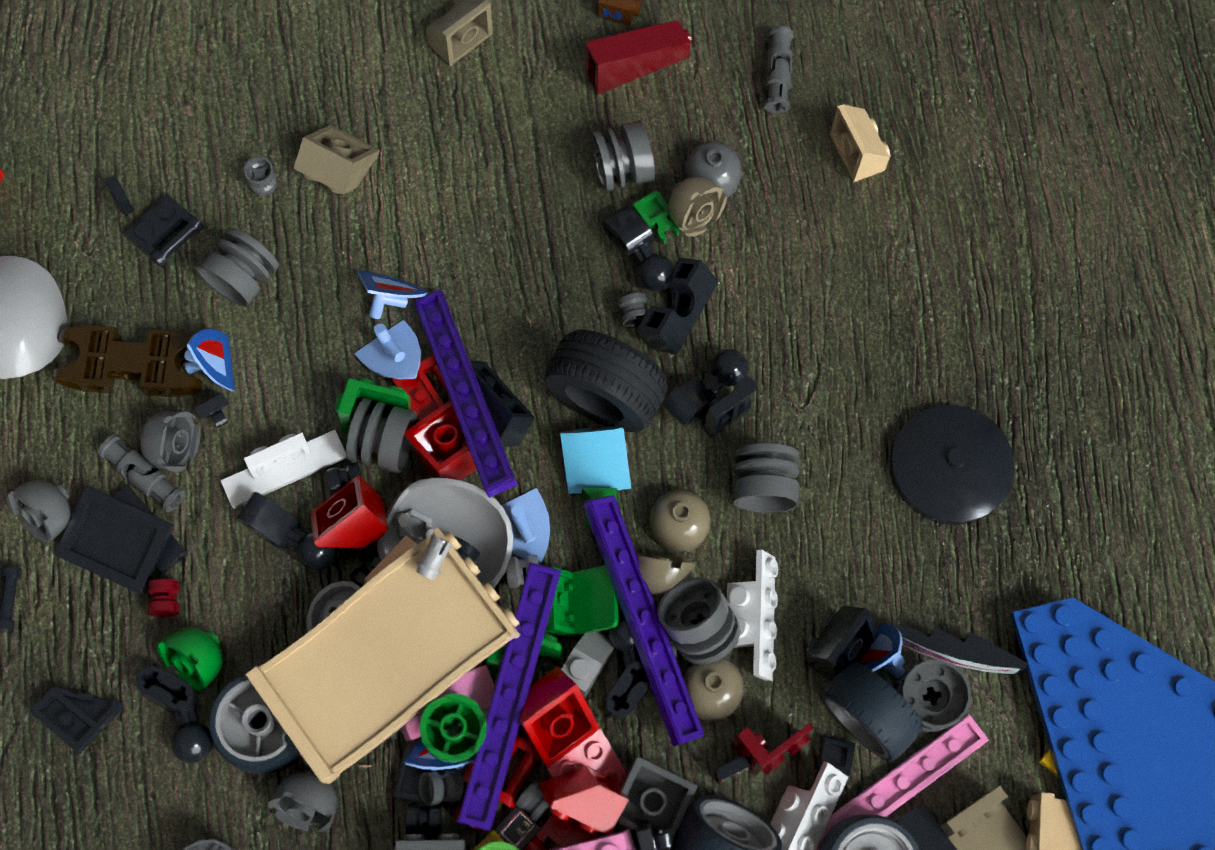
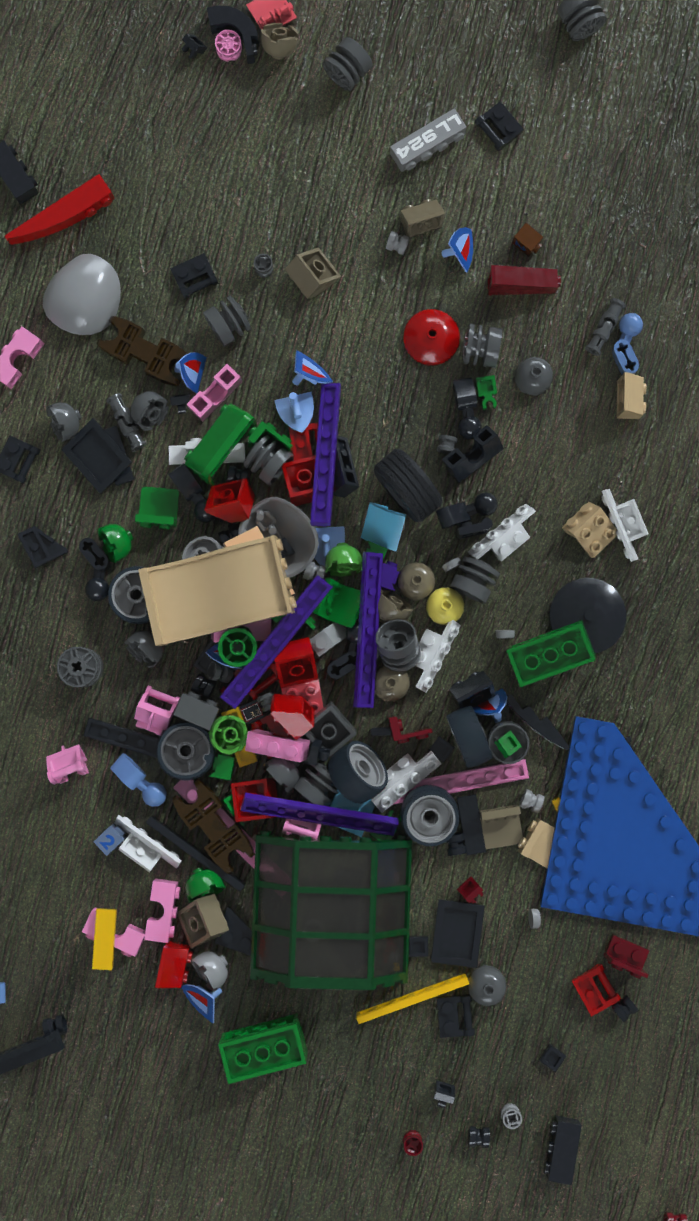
camera: 25 degrees right, 15 degrees up
black tile [106,175,135,216] -> none
dark red wheel [147,579,180,618] -> none
light grey pin [416,535,452,580] -> none
dark tan cylinder [668,176,727,236] -> none
none -> green bracket [135,487,180,530]
none -> green windscreen [184,403,258,486]
none -> bright pink arch [187,364,242,422]
none -> bright green cylinder [325,543,363,577]
none -> dark purple window [381,561,399,593]
none -> light grey wheel [386,231,410,255]
none -> red dish [403,309,460,366]
none -> light yellow cylinder [426,587,464,625]
none -> shield [441,227,473,272]
none -> light grey tile [442,557,462,573]
none -> white bracket [468,504,536,561]
none -> green plate [494,730,522,759]
none -> light grey tile [495,630,515,639]
none -> green brick [506,620,596,687]
none -> light grey wheel [519,789,545,814]
none -> tan bracket [562,502,617,558]
none -> white bracket [601,489,649,562]
none -> medium blue beam [612,313,643,375]

